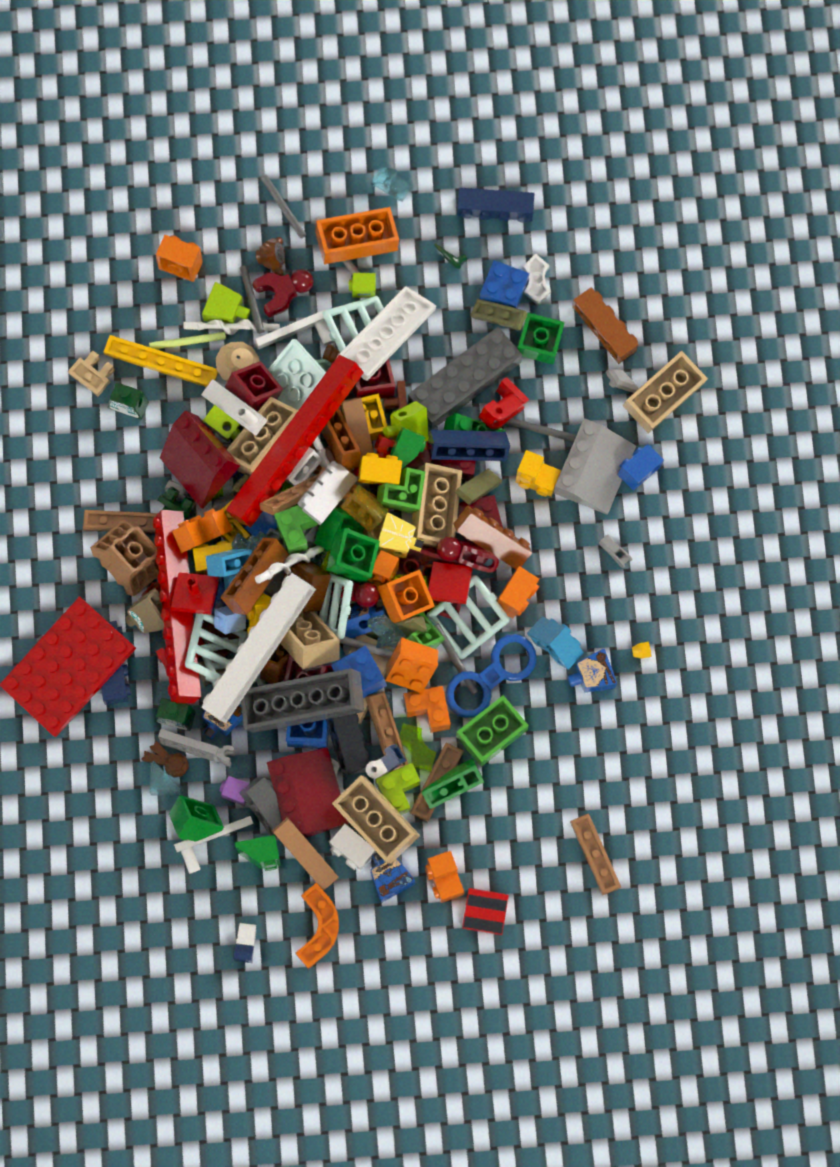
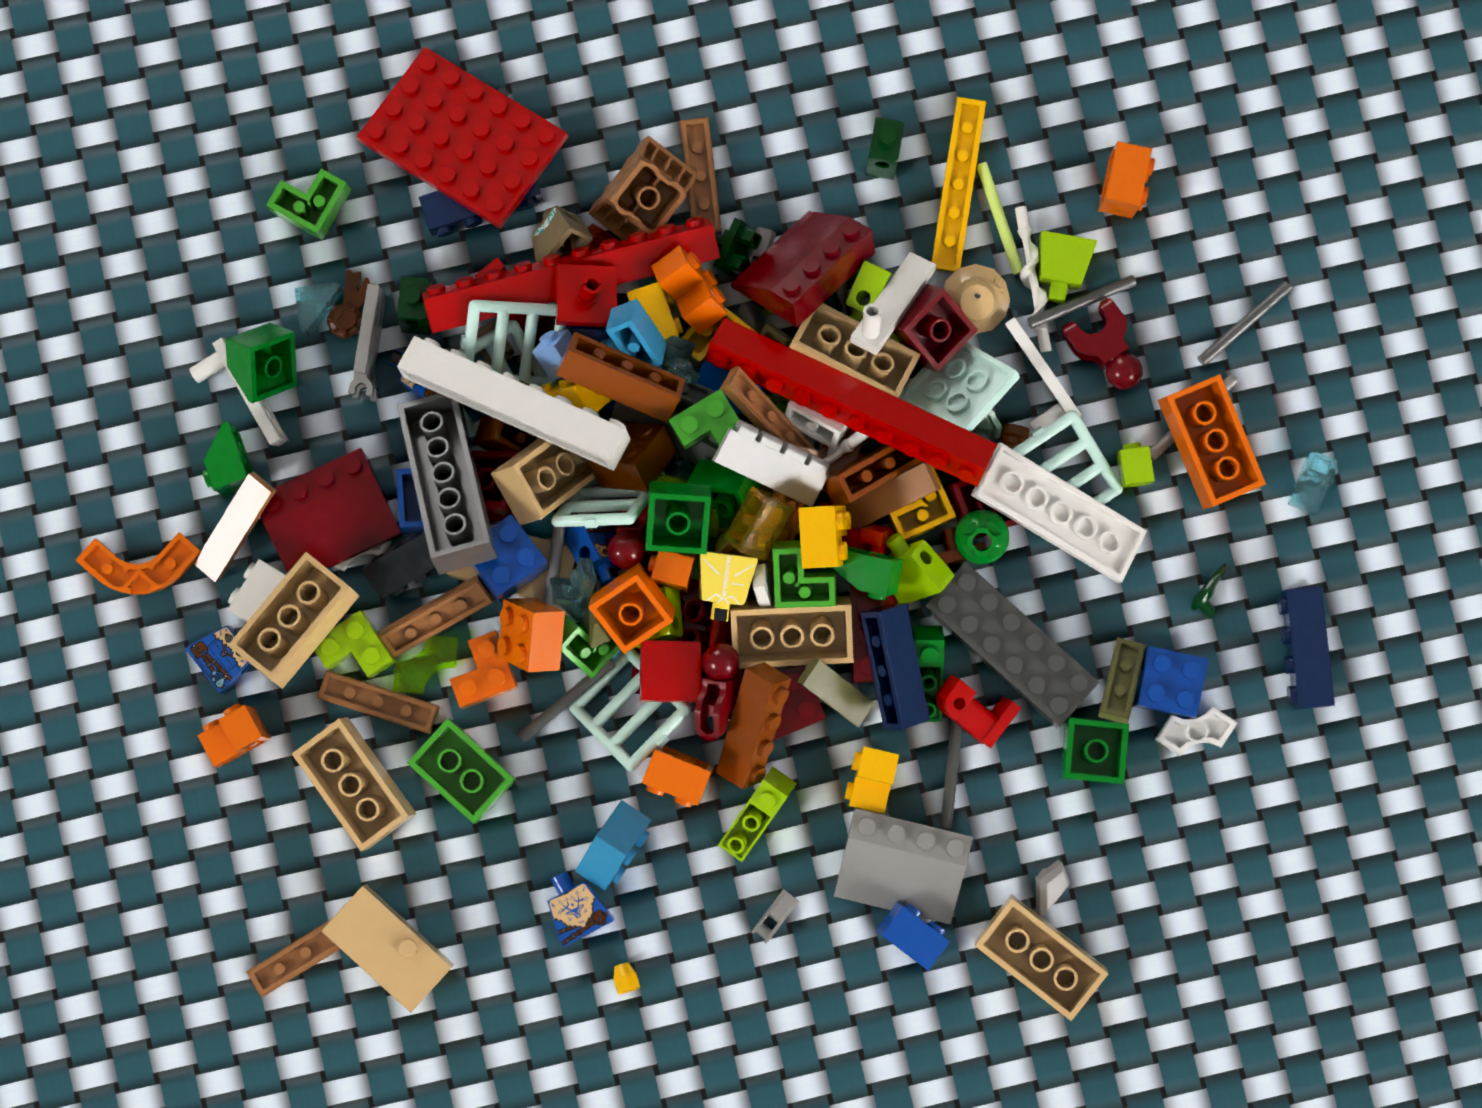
camera: 85 degrees right, 10 degrees up
tan plate [68,351,115,396] -> none
medium lavender brick [219,776,249,807] -> none
leg [233,923,256,963] -> none
dark grey slope [239,777,281,840] -> none
white piece [255,545,324,584] -> none
reddish brown rock [256,237,285,276] -> none
leg [366,744,407,778] -> none
green slope [421,758,484,809] -> none
blue bar [445,634,537,718] -> none
tile [462,888,509,936] -> none
dark orange brick [572,287,638,364] -> none
none -> bright green brick [266,169,352,241]
none -> tan brick [292,717,417,852]
none -> tan brick [322,884,454,1013]
none -> lime slope [718,766,797,862]
none -> white tile [753,562,775,607]
none -> green piece [954,509,1009,564]

